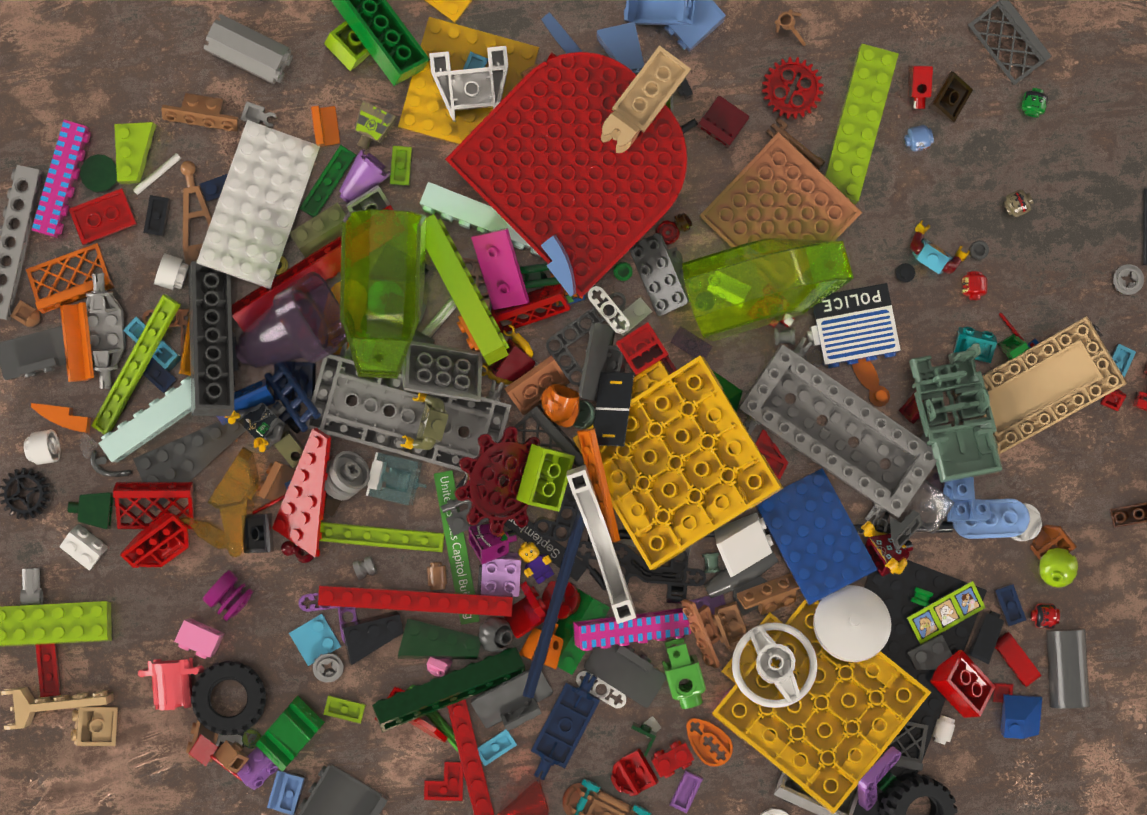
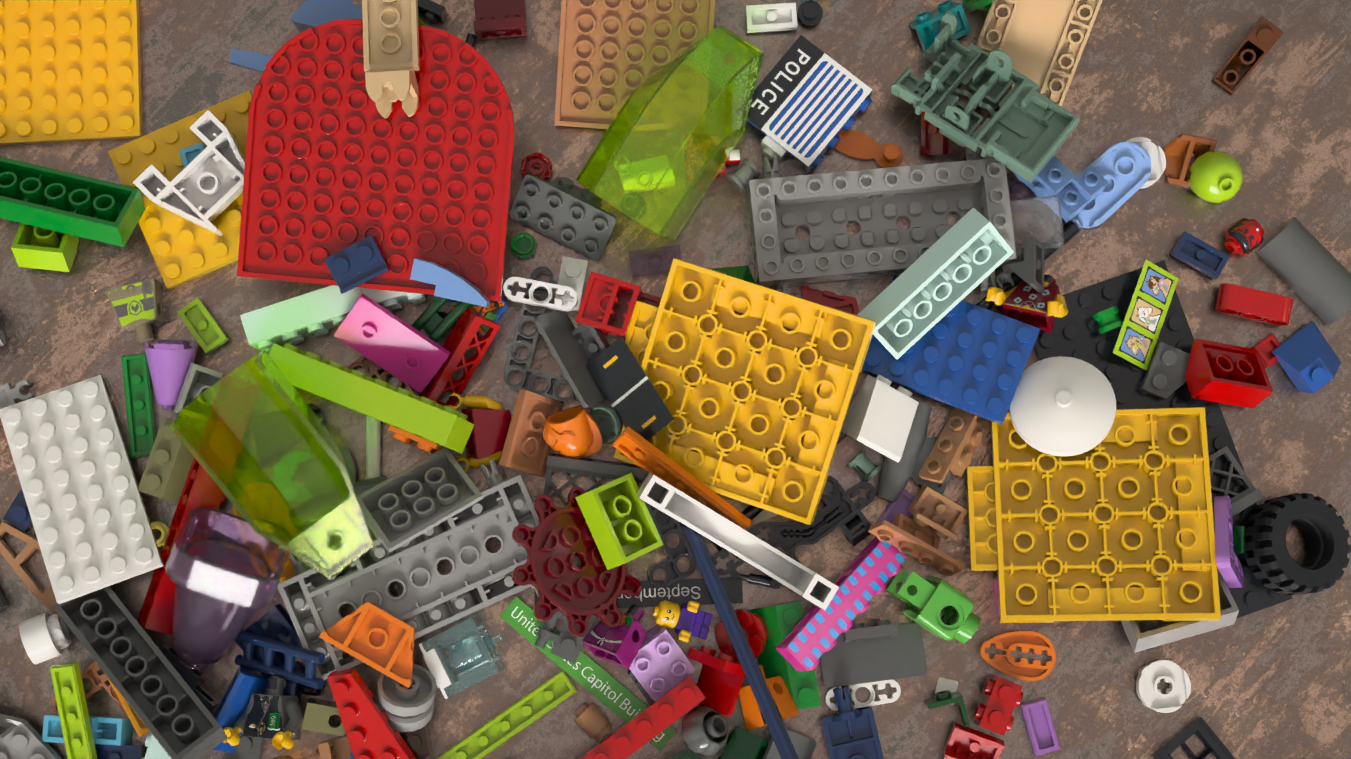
camera: 45 degrees left, 5 degrees down
orange panel [311,106,340,147] -> none
olive torso [400,392,448,450] -> none
reddish brown plate [674,213,692,232] -> none
white piece [732,622,817,708] -> none
white brick [932,715,955,745] -> none
black slope [965,610,1004,664] -> none
none -> orange wing [319,601,415,688]
none -> dark blue plate [324,236,390,294]
none -> white plate [745,2,798,33]
none -> light aqua brick [858,208,1014,359]

